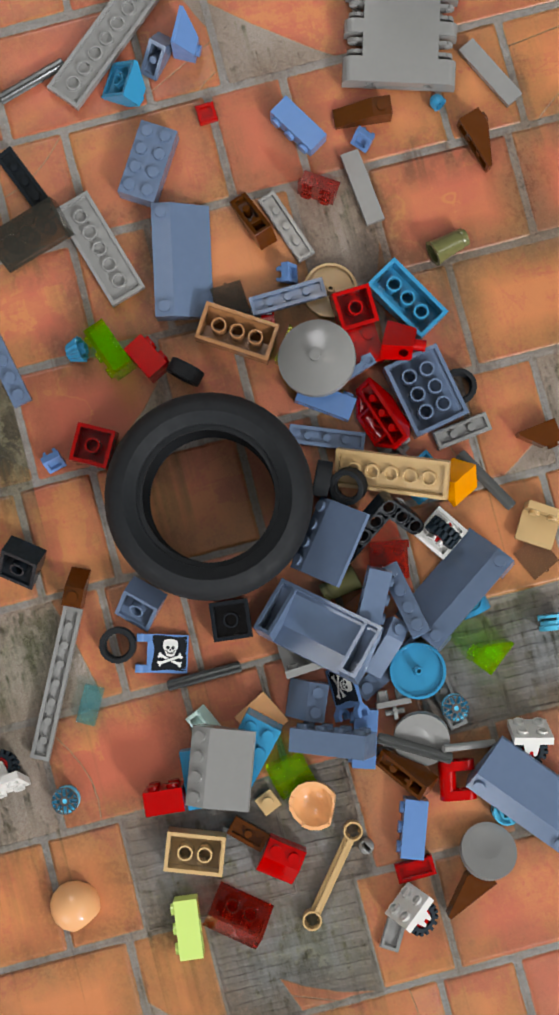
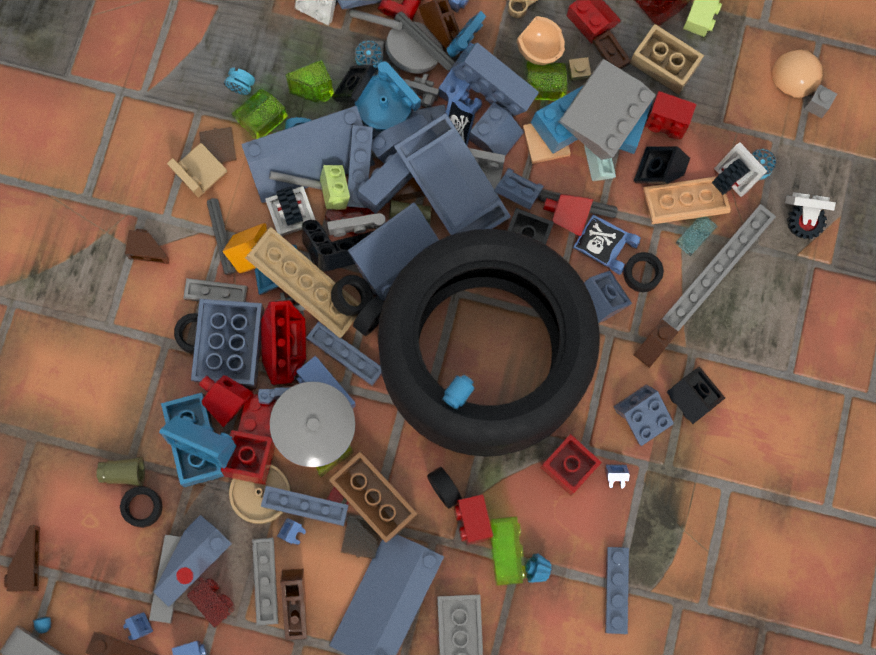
camera: 155 degrees left, 10 degrees down
none -> black tyre [120,486,163,528]
none -> sand blue wedge [154,515,232,607]
none -> dark azure slope [159,416,236,469]
none -> clear neon green slope [232,89,287,139]
none -> light grey bar [269,171,322,190]
none -> yellowish green brick [320,165,350,210]
none -> light grey plate [327,213,386,237]
none -> black tile [332,65,377,102]
none -> dark azure plate [378,61,421,112]
none -> dark azure brick [442,375,475,409]
none -> dark azure plate [447,11,486,57]
none -> sand blue plate [494,168,544,210]
none -> red torso [543,194,593,236]
none -> sand blue bracket [613,384,674,446]
none -> black slope [634,146,690,184]
none -> light nougat tile [643,176,731,224]
none -> white plate [712,142,767,197]
none -> light grey brick [805,85,837,118]

